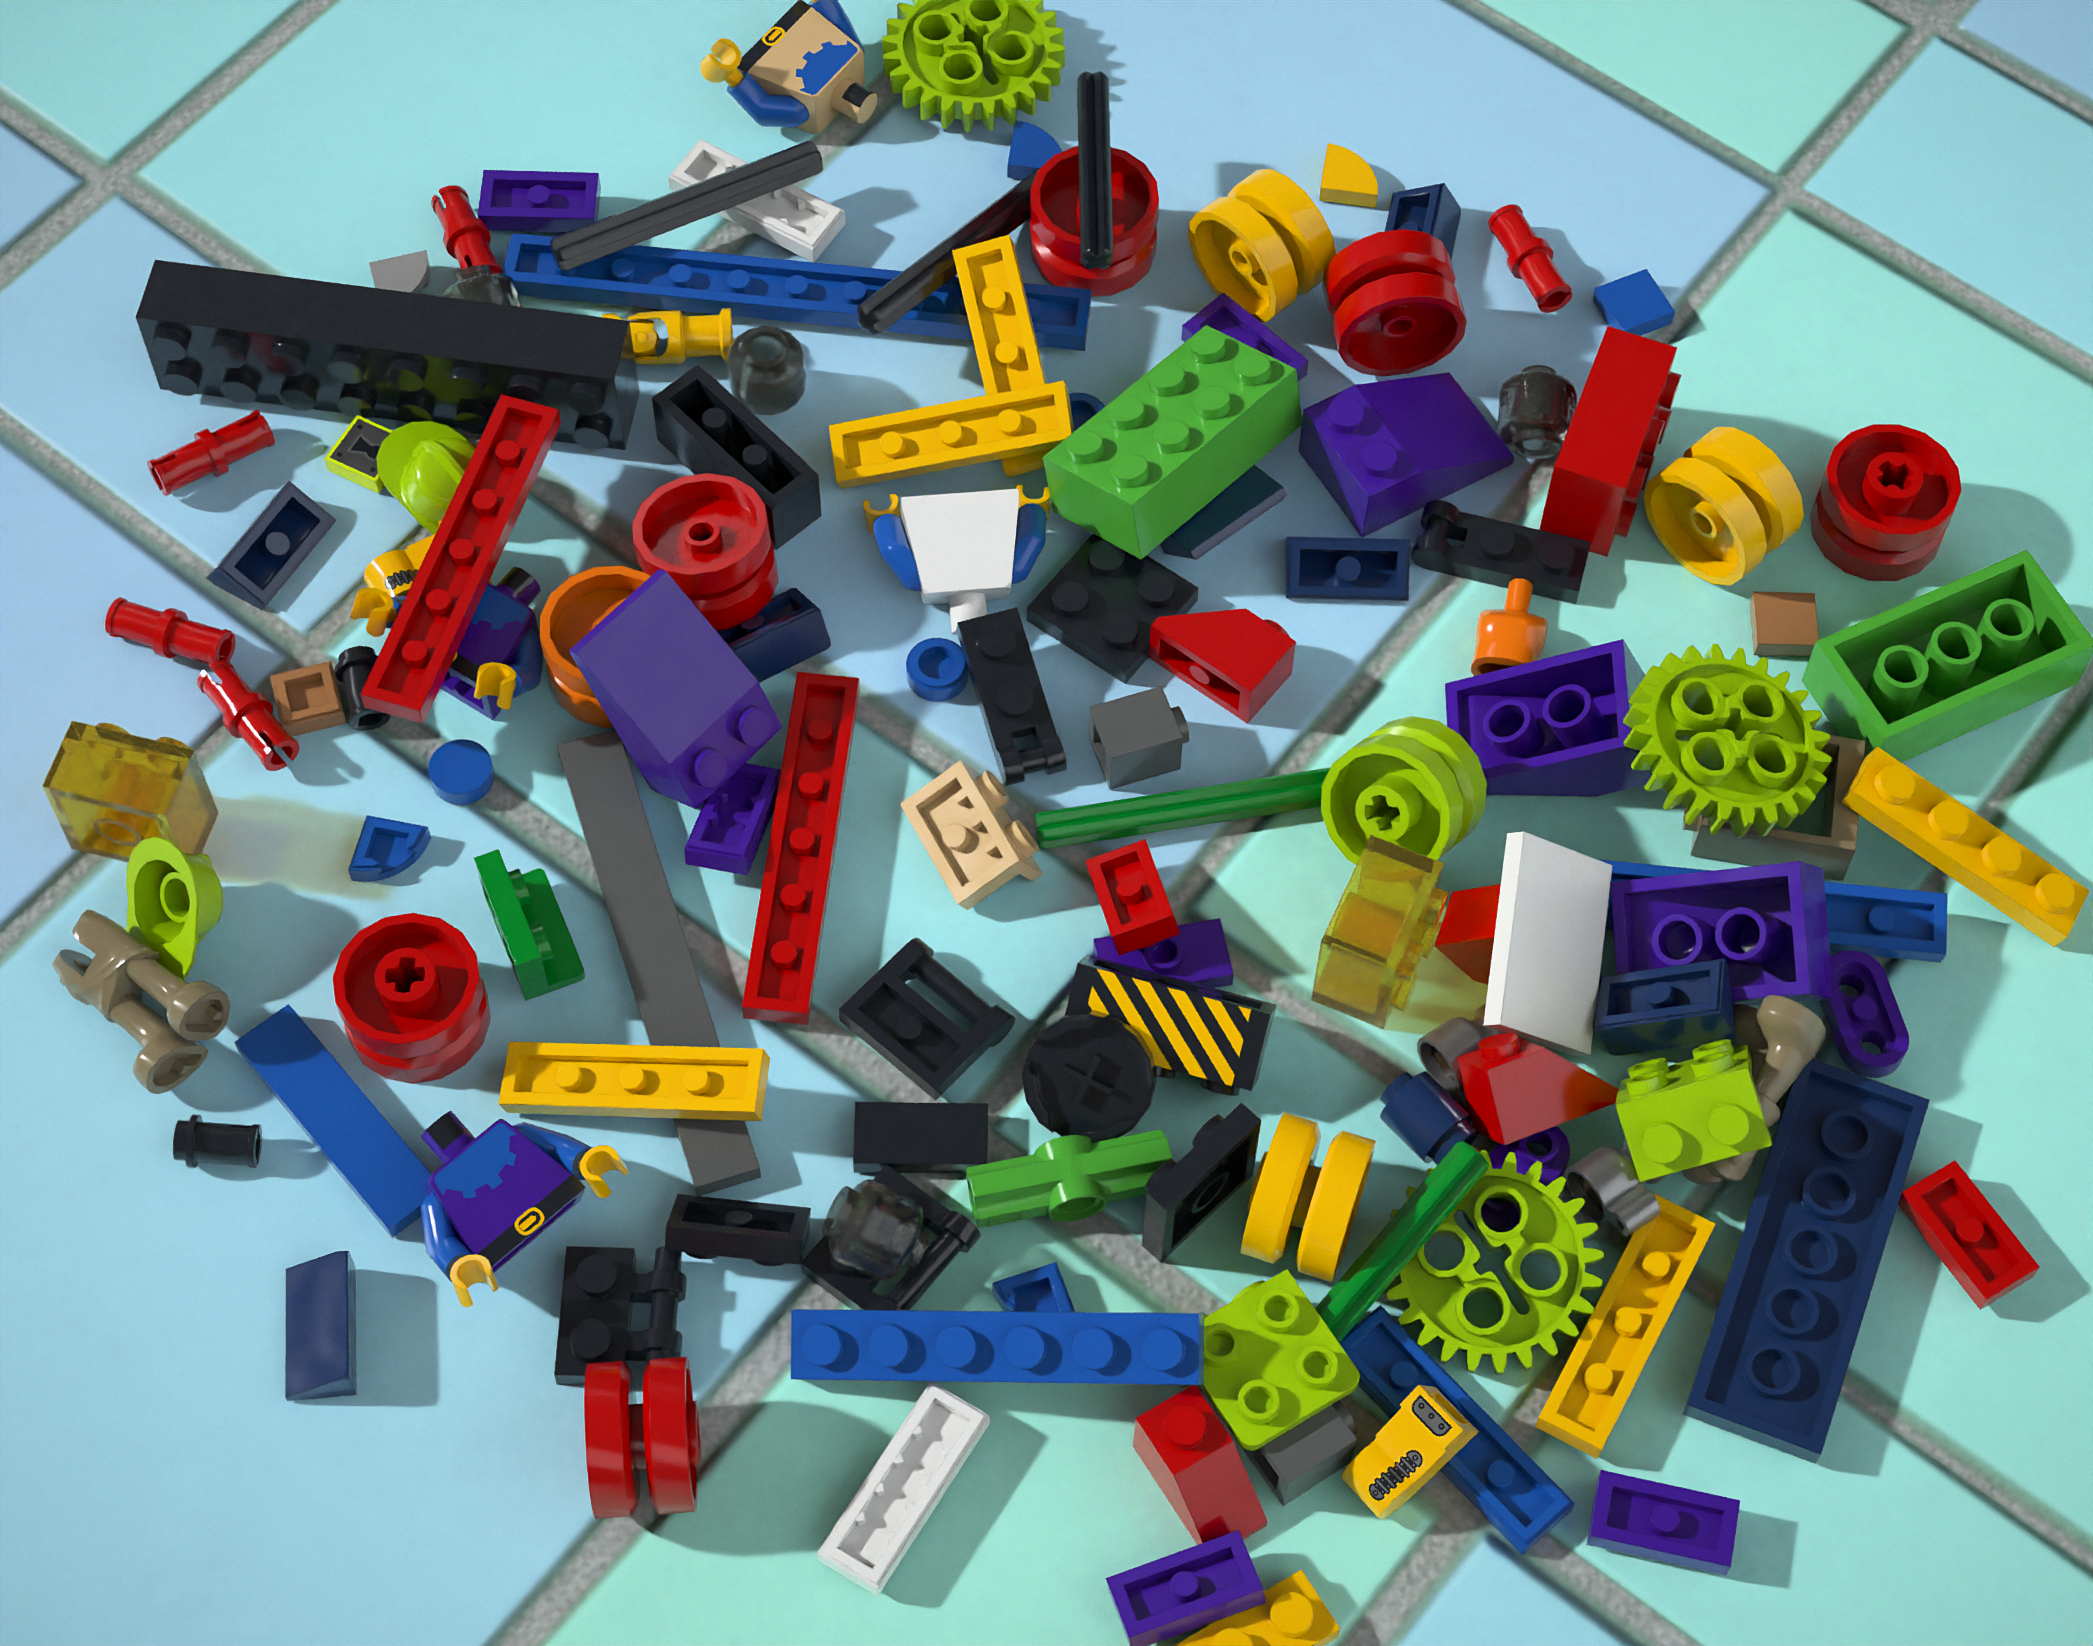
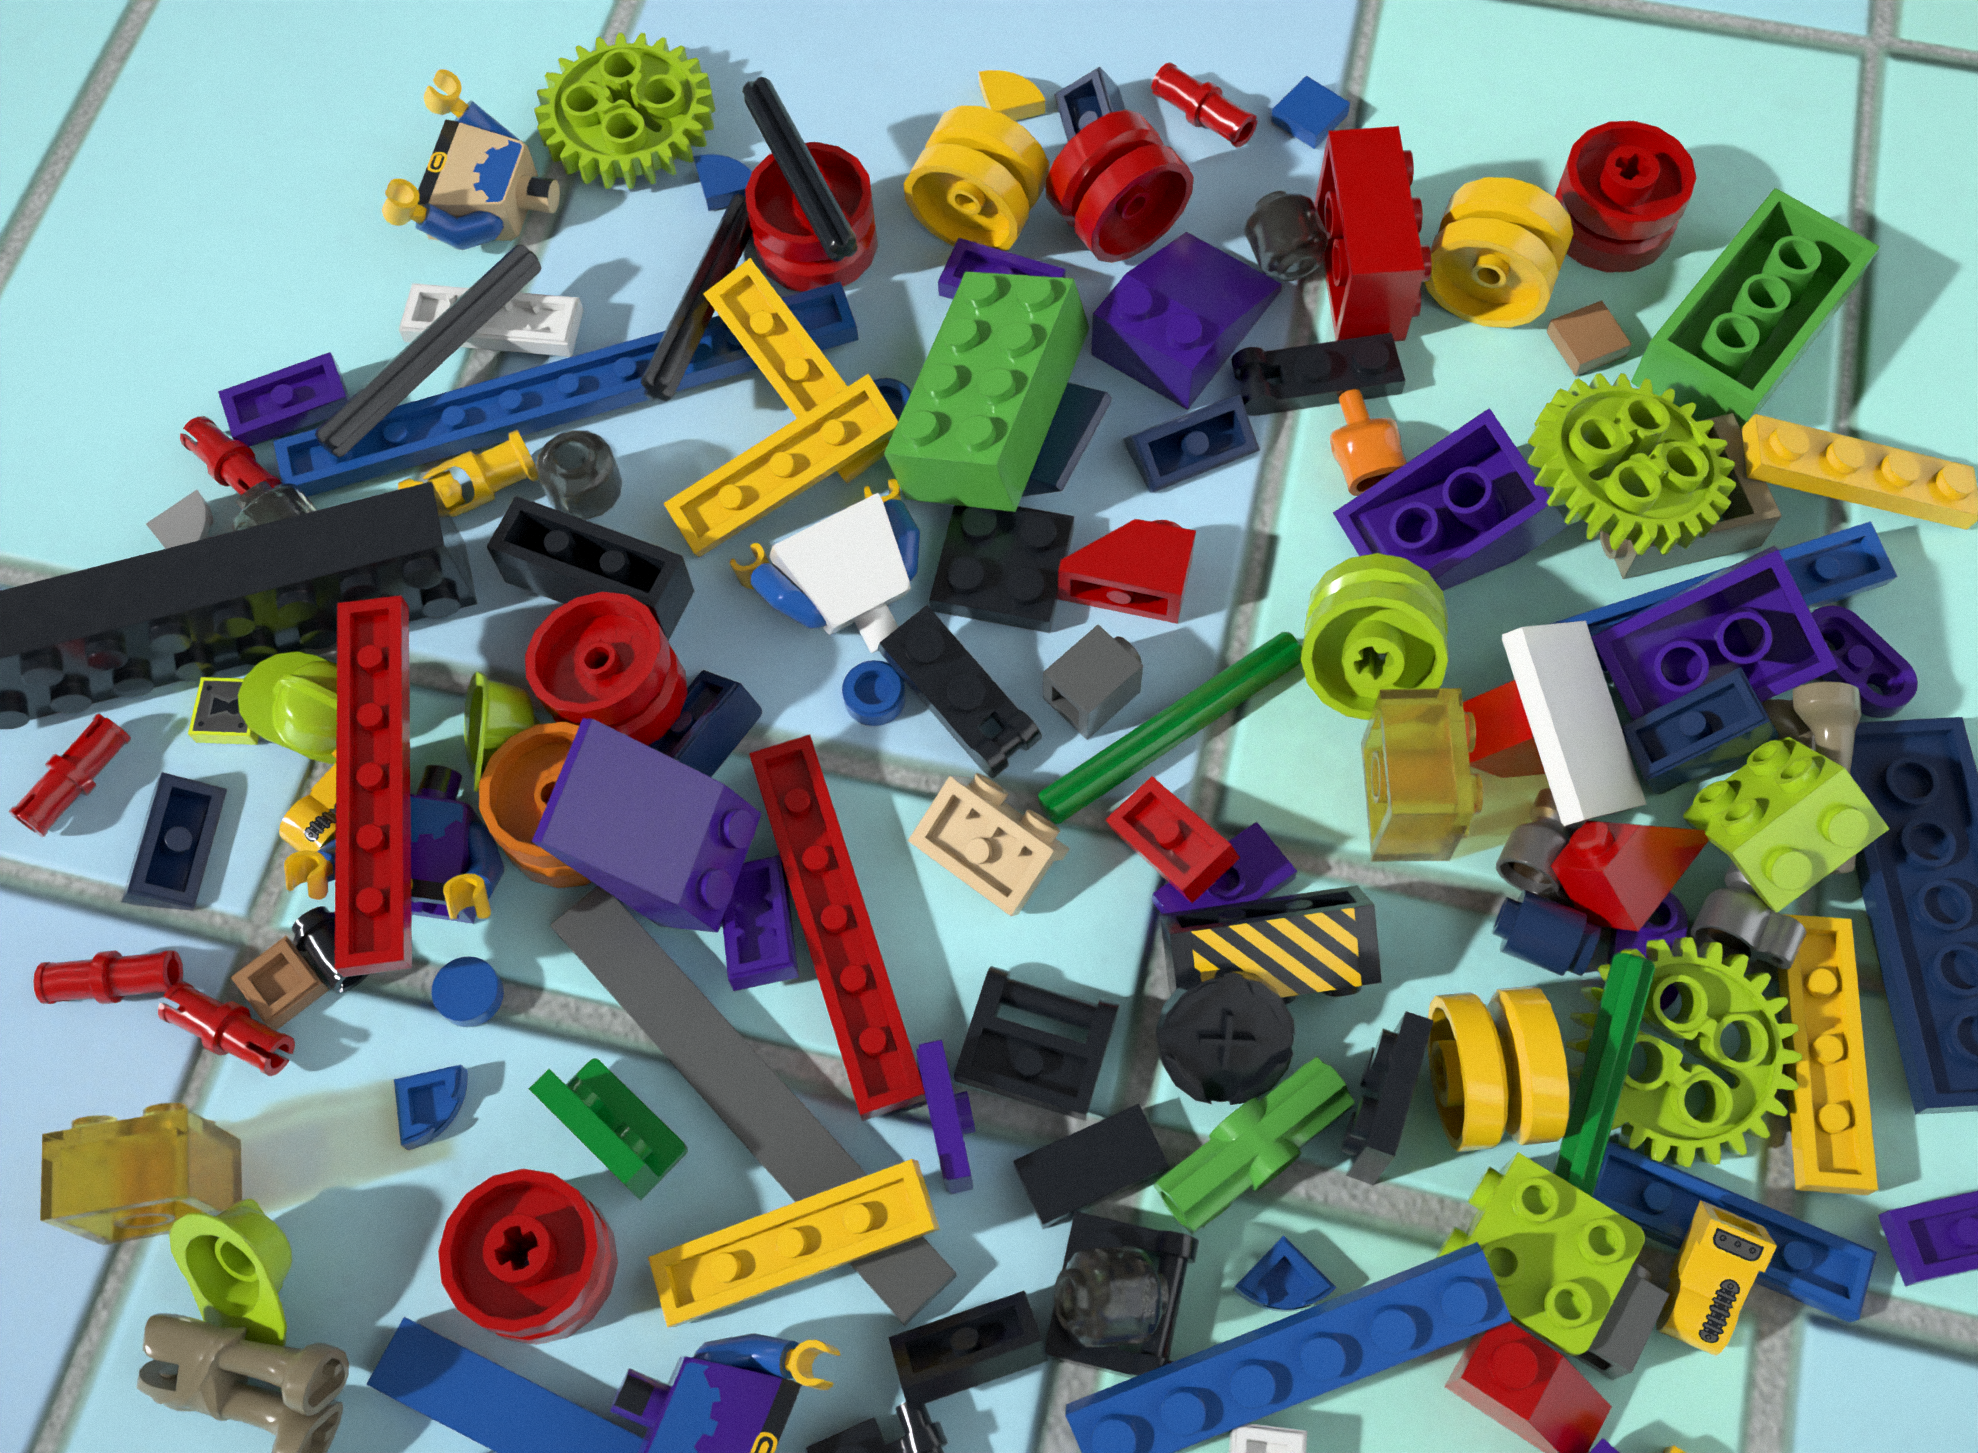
camera: 20 degrees left, 5 degrees up
none -> lime piece [464,671,541,792]
none -> dark purple plate [916,1040,976,1195]

